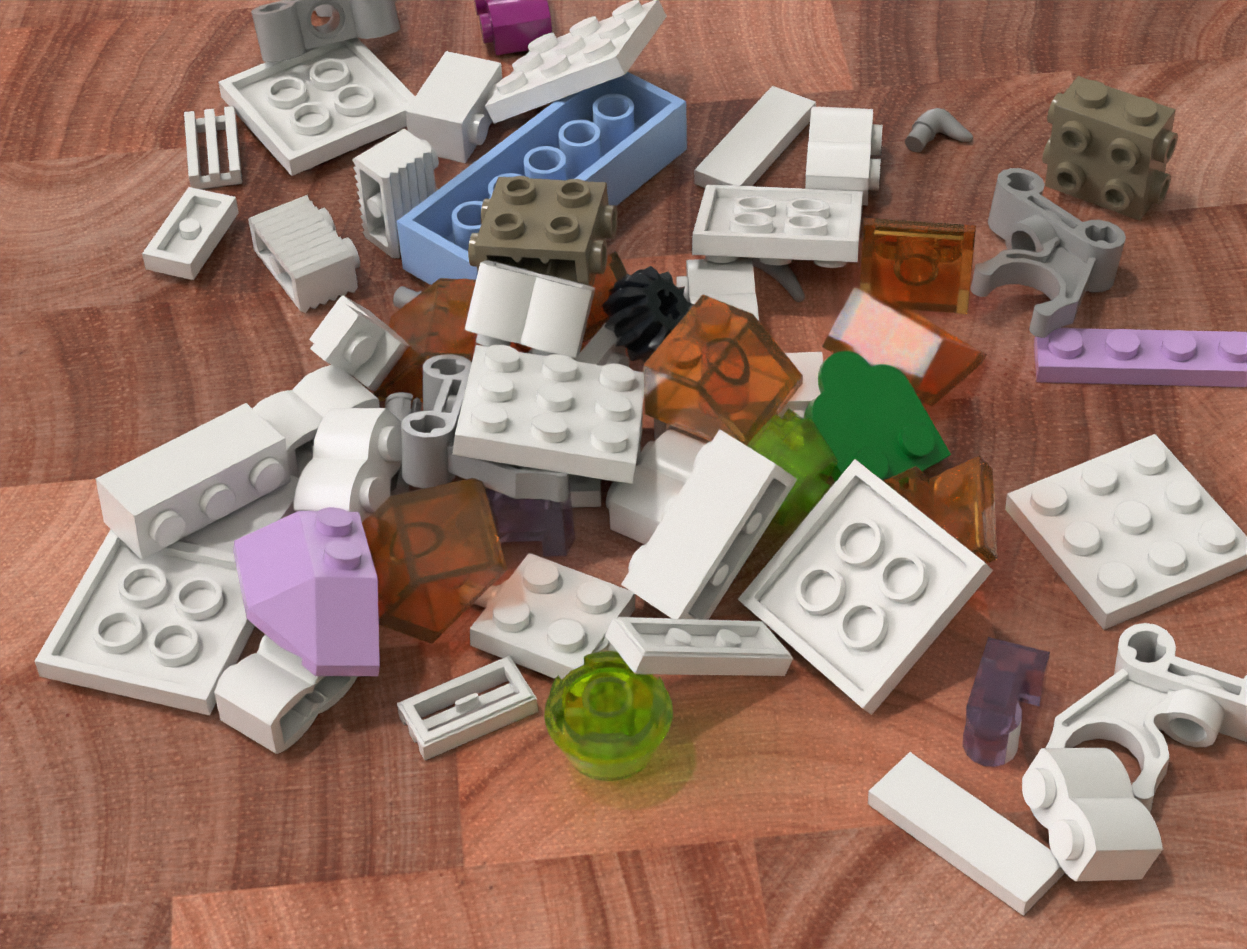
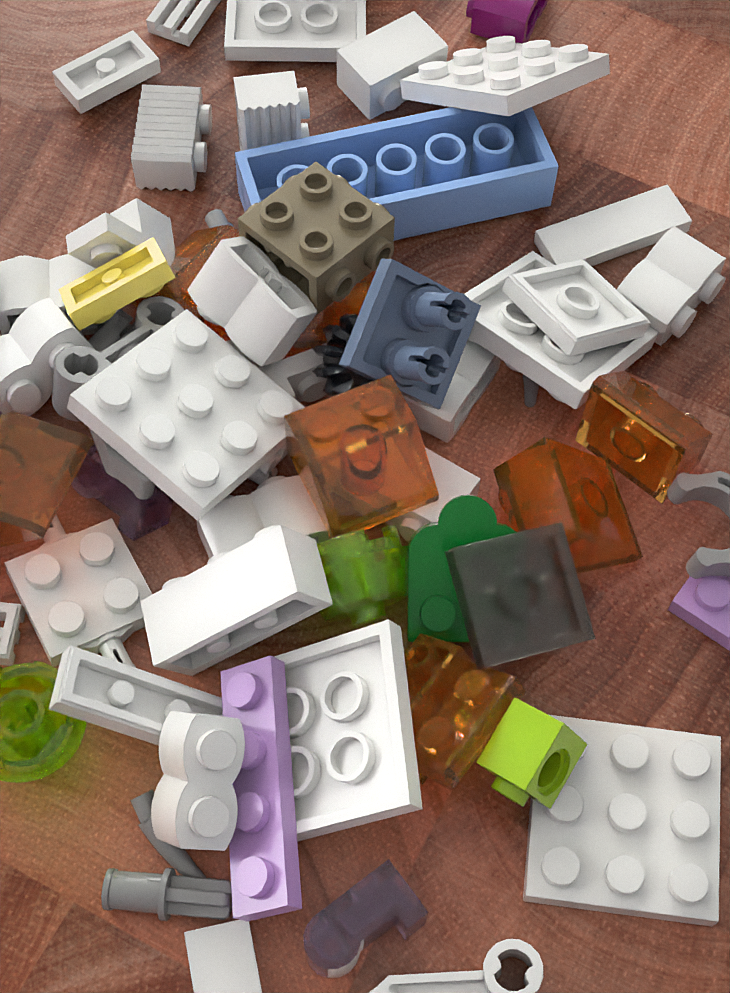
camera: 30 degrees right, 15 degrees up
none -> light yellow plate [58,237,176,331]
none -> light grey axle [101,868,232,921]
none -> light grey helmet [130,789,206,878]
none -> white brick [151,711,245,851]
none -> lavender plate [220,655,302,921]
none -> sand blue plate [339,259,481,409]
none -> clear smoke plate [445,522,596,670]
none -> lime brick [476,697,588,809]
none -> white tile [502,259,651,357]

